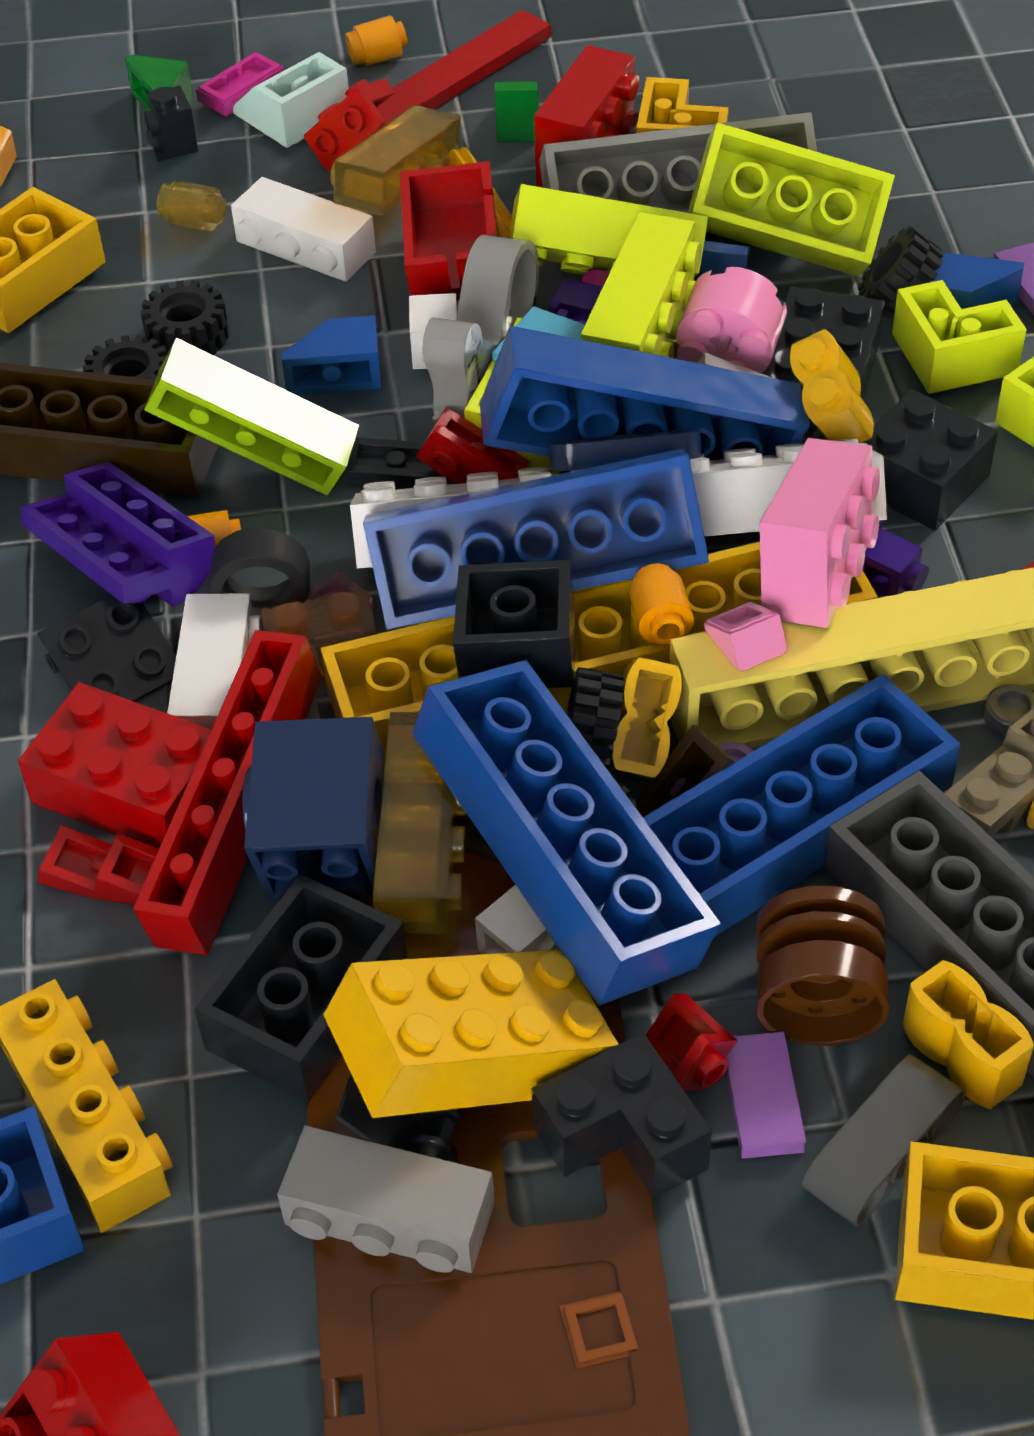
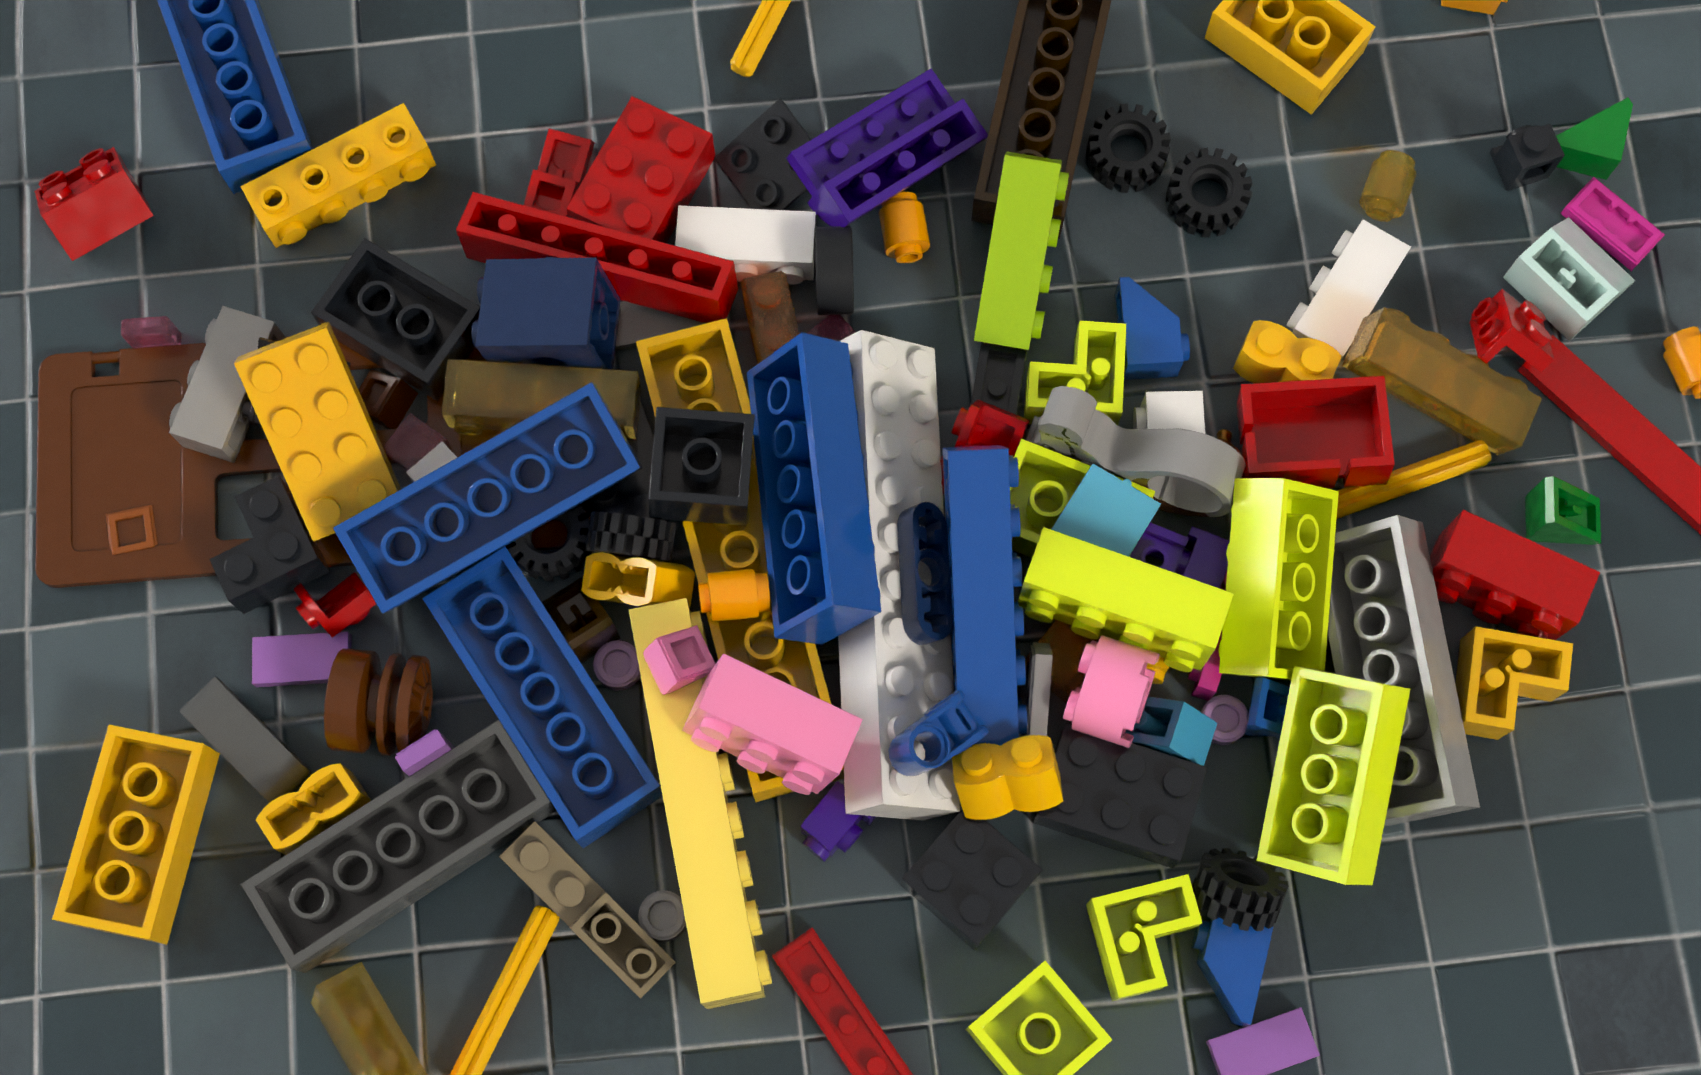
camera: 90 degrees right, 25 degrees up
none -> clear pink tile [121,316,182,348]
none -> medium lavender tile [395,729,455,776]
none -> blue piece [889,689,989,776]
none -> neon yellow brick [1024,321,1126,425]
none -> yellow brick [1233,320,1341,383]

